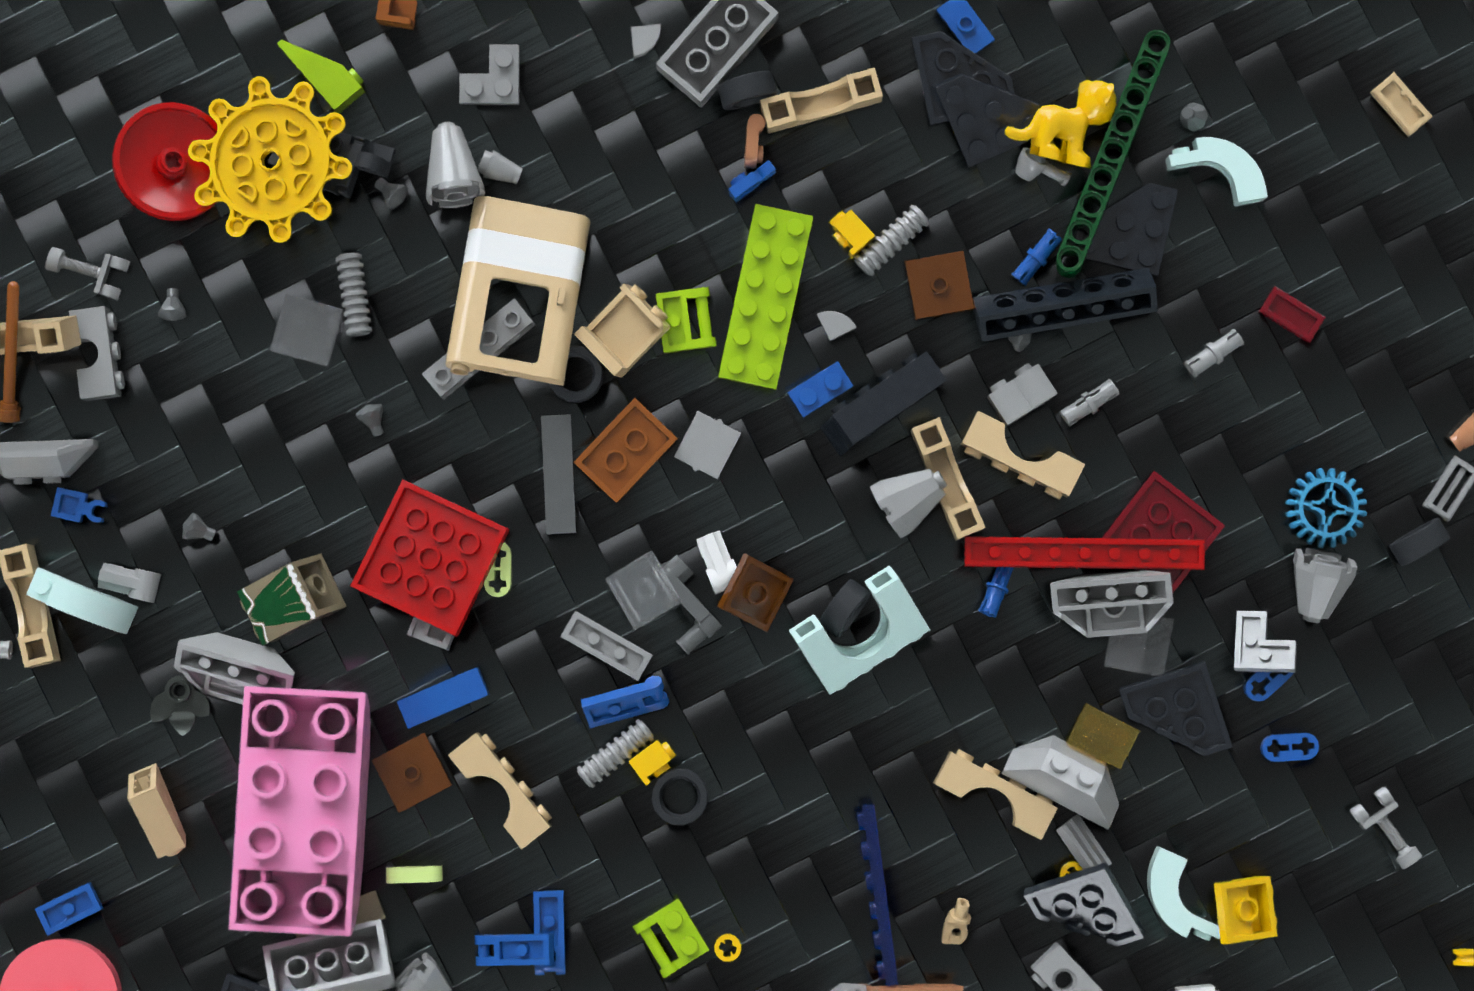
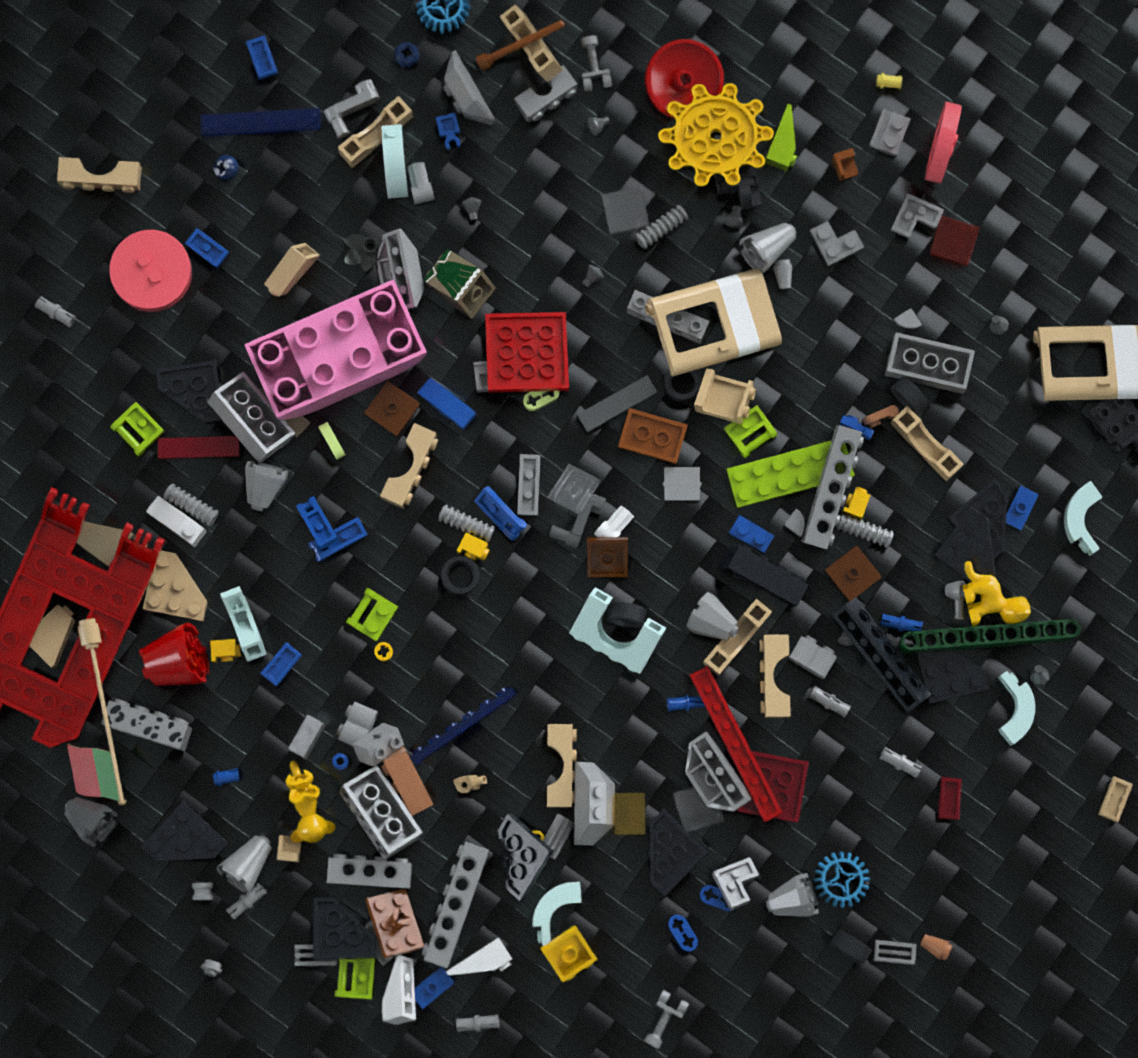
camera: 55 degrees right, 5 degrees down
none -> light grey brick [801,425,864,549]

